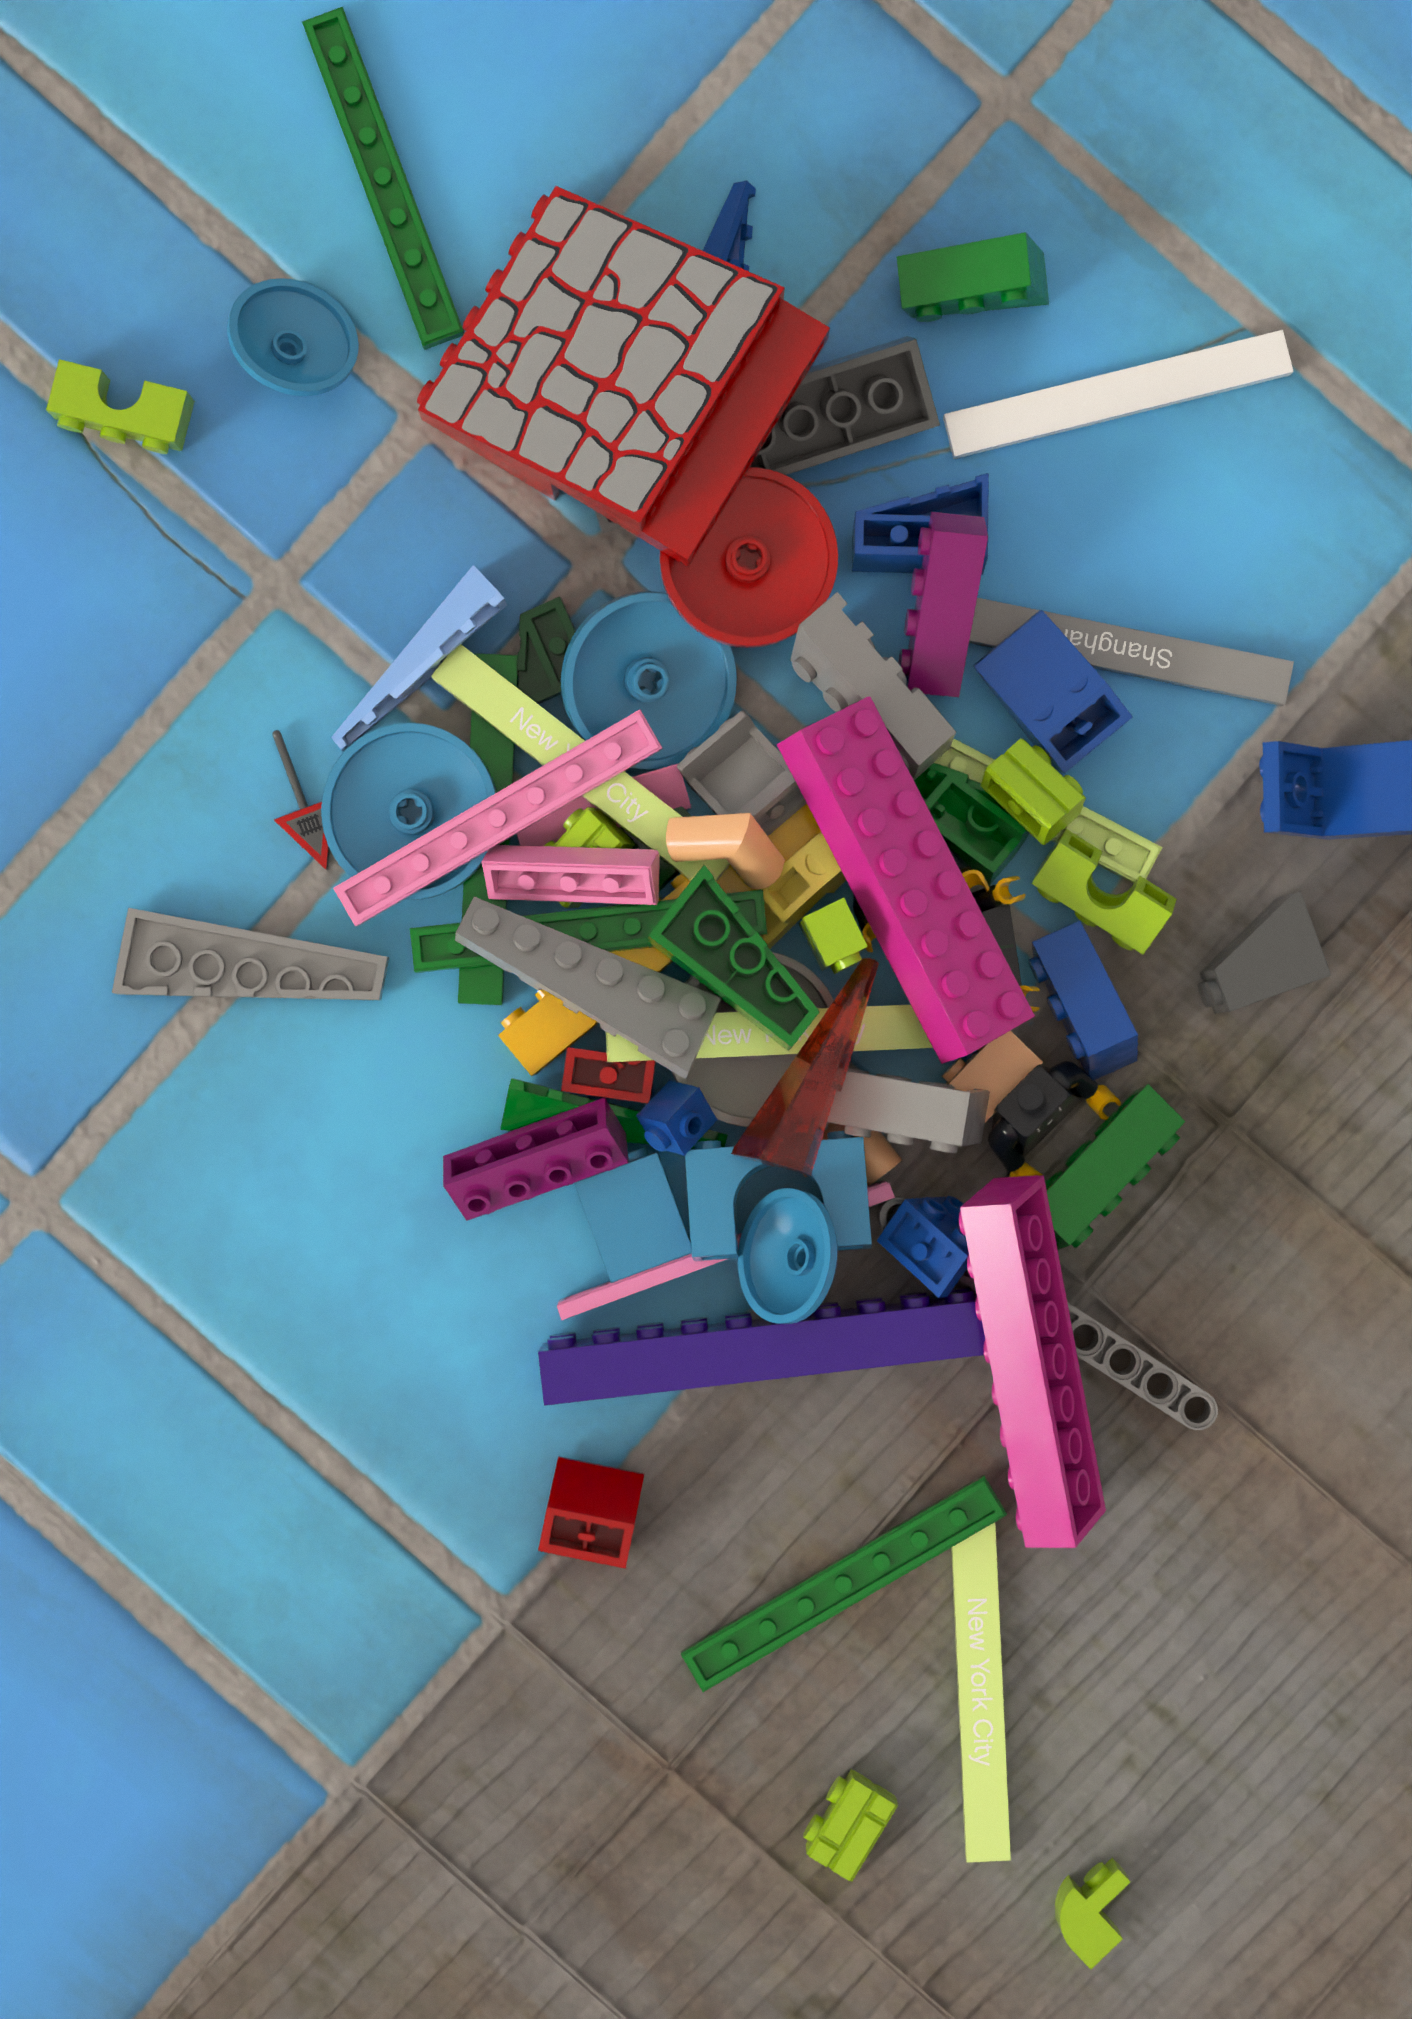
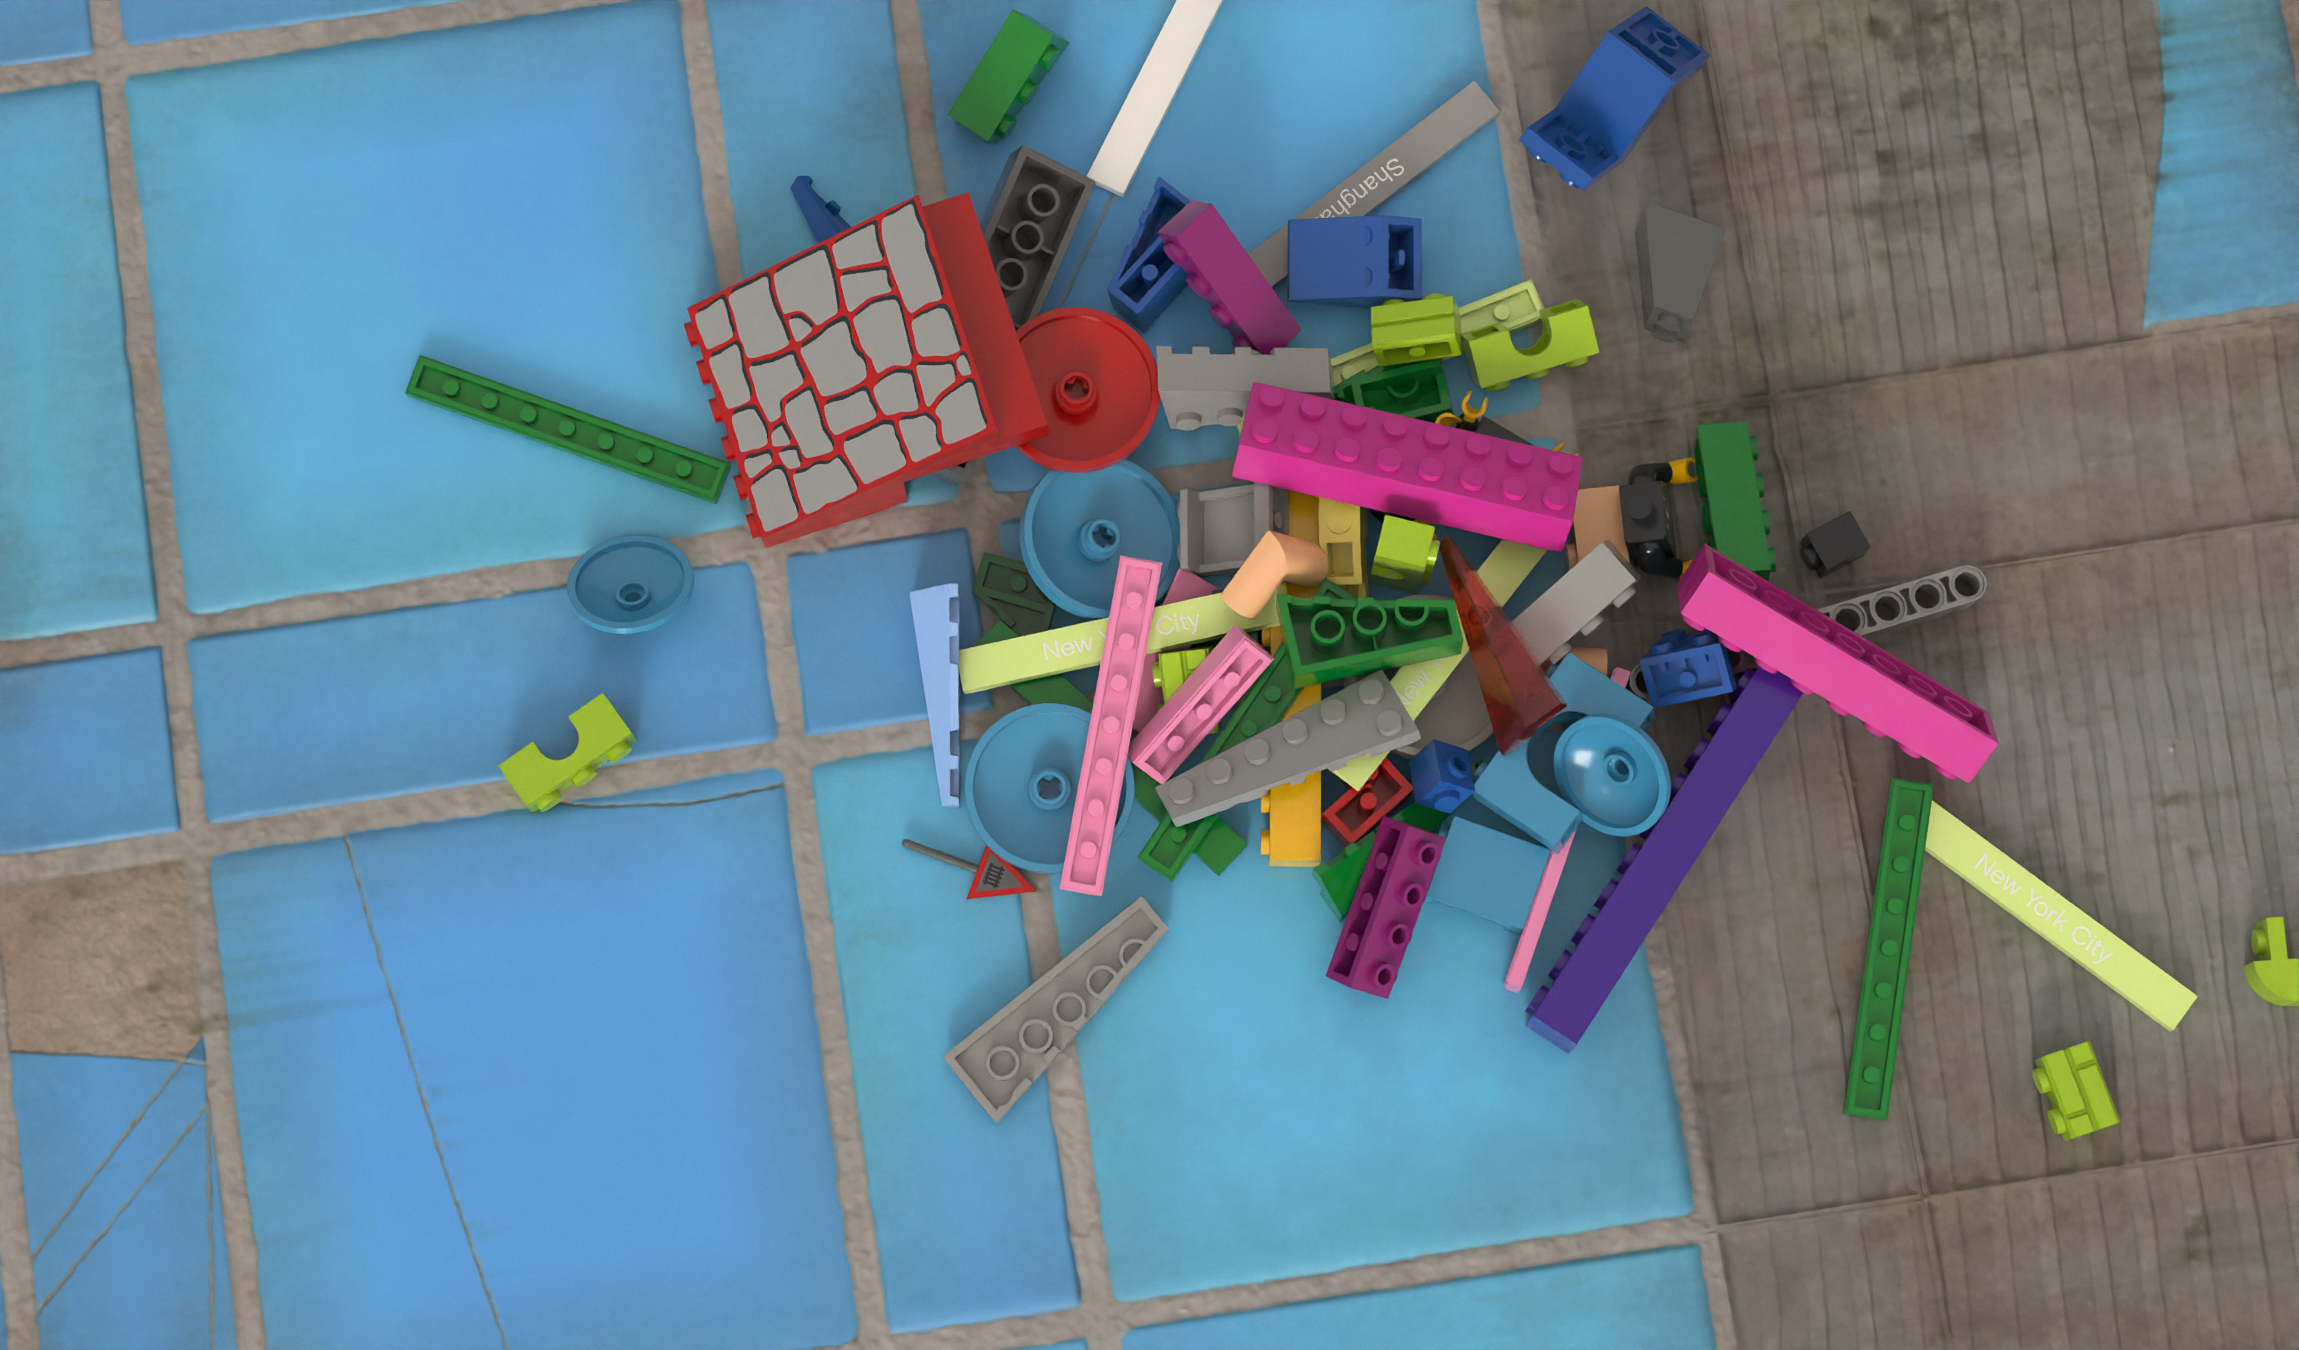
camera: 50 degrees left, 10 degrees down
red slope [538,1456,645,1569] -> none
blue wedge [1028,921,1138,1080] -> none
none -> black brick [1800,511,1871,579]

